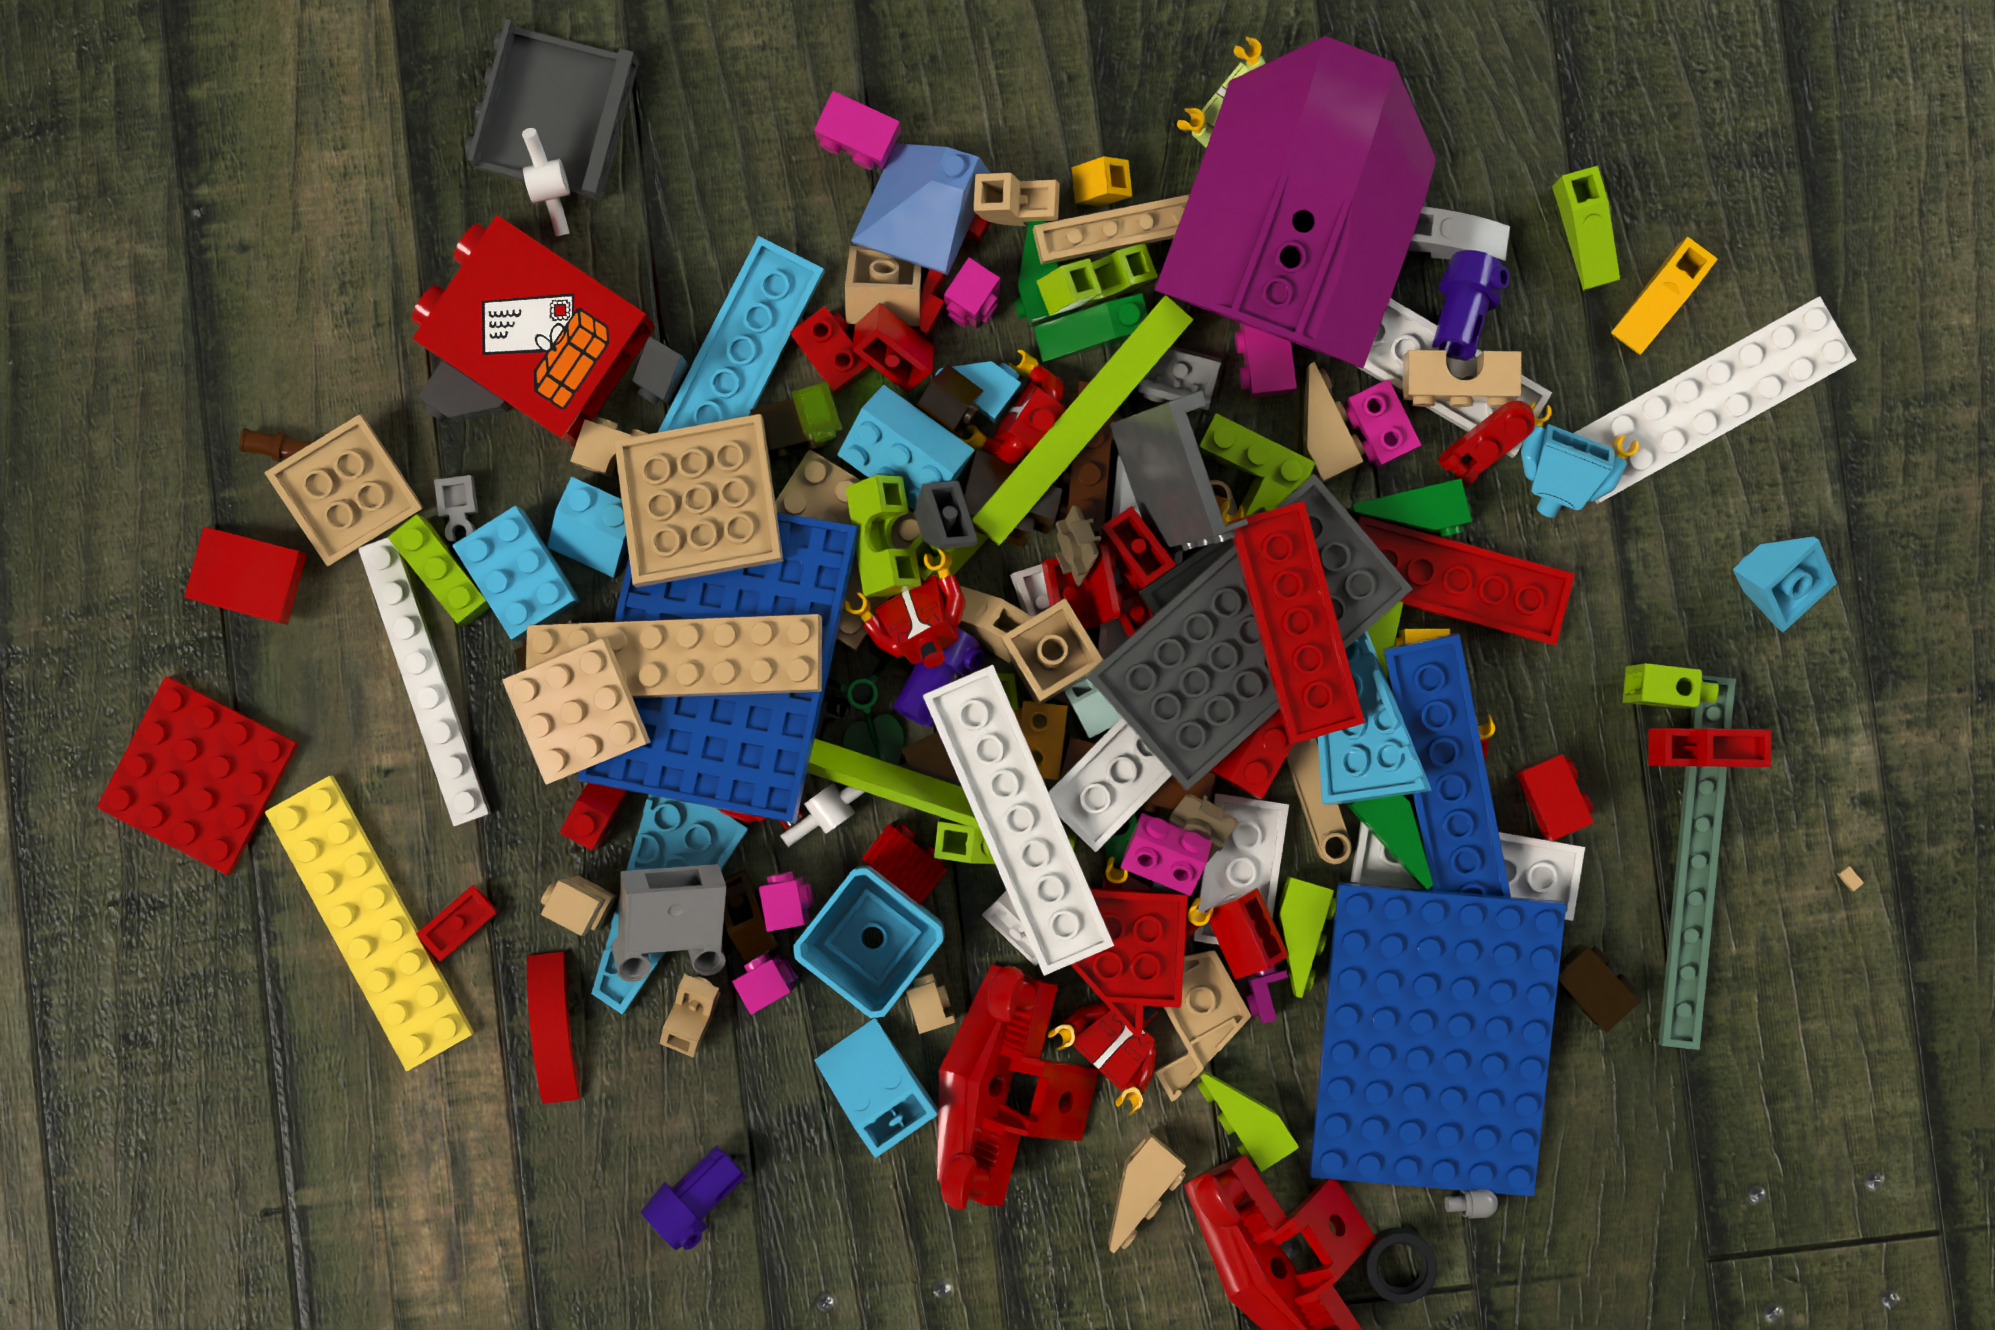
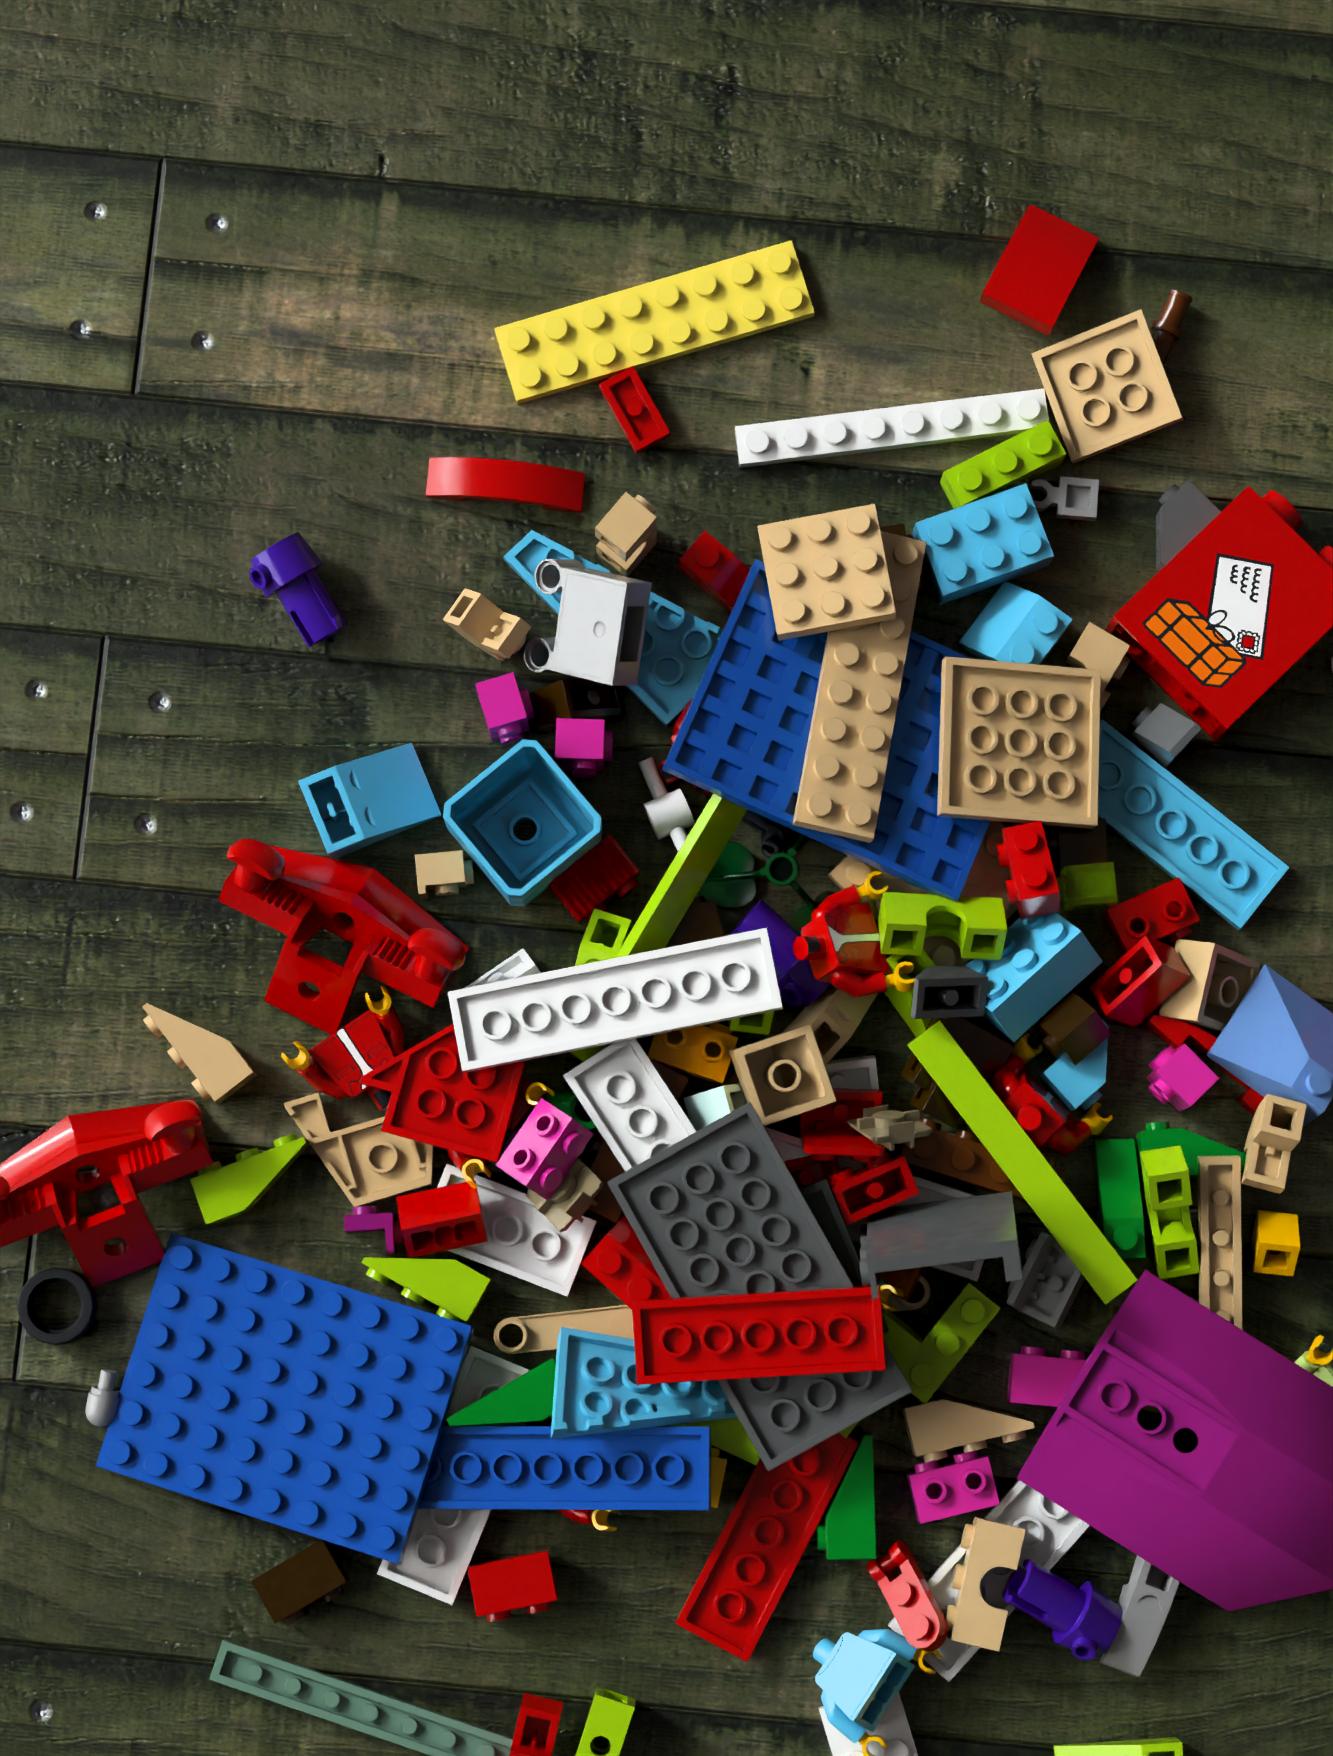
camera: 95 degrees right, 5 degrees down
red plate [96,676,300,875] -> none
none -> red brick [996,820,1060,920]

